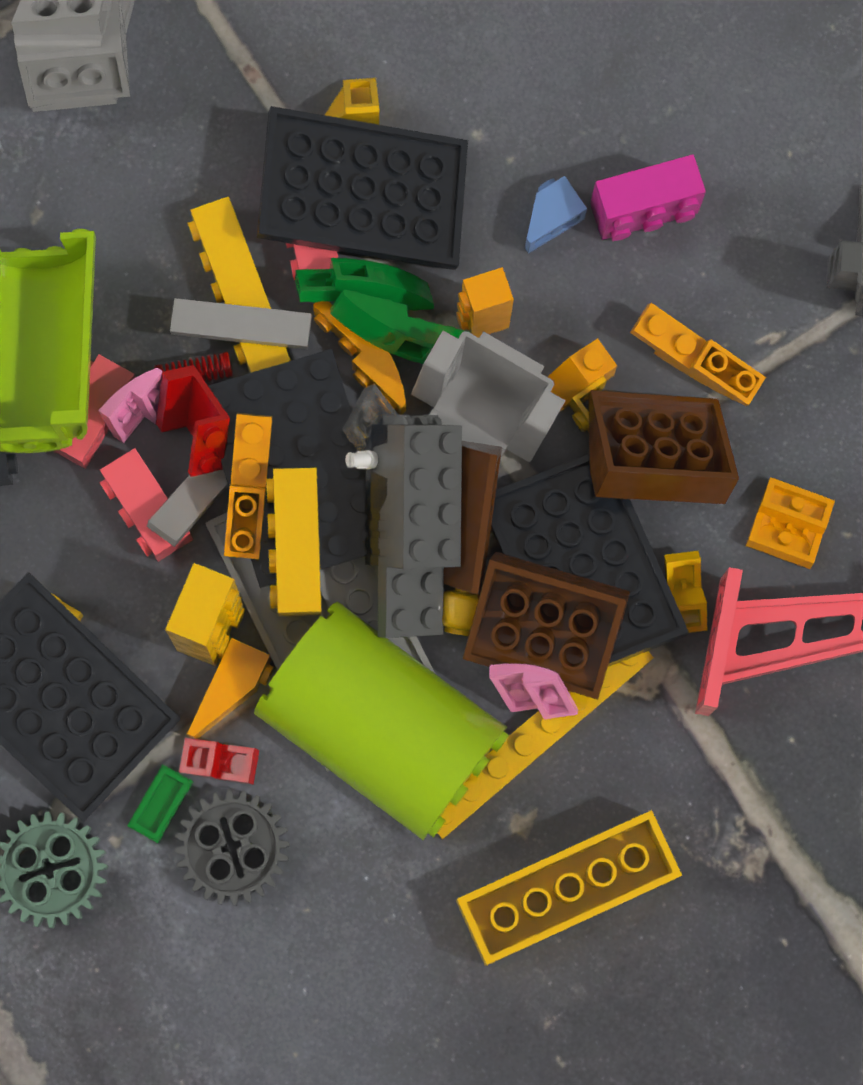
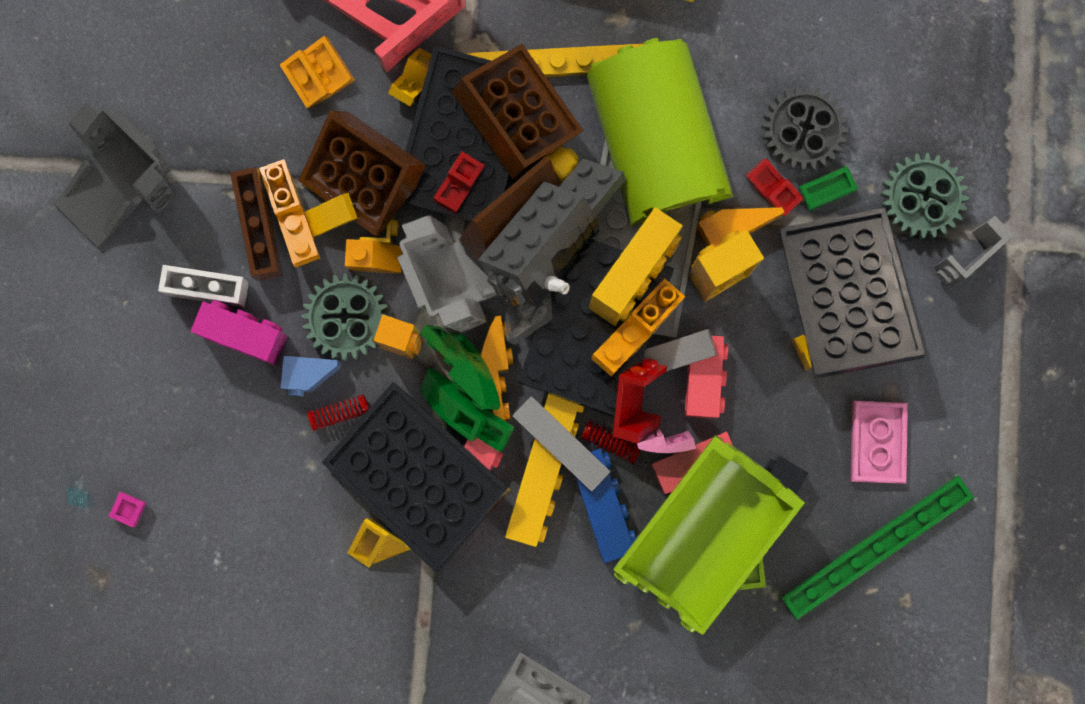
camera: 135 degrees left, 5 degrees up
bright pink slope [489,664,578,720] -> none
none -> white brick [158,265,249,308]
none -> reddish brown brick [230,167,283,281]
none -> sand green gear [301,273,388,361]
none -> yellow tile [305,193,357,237]
none -> red piece [307,394,369,431]
none -> red slope [433,152,485,214]
none -> blue brick [575,448,636,563]

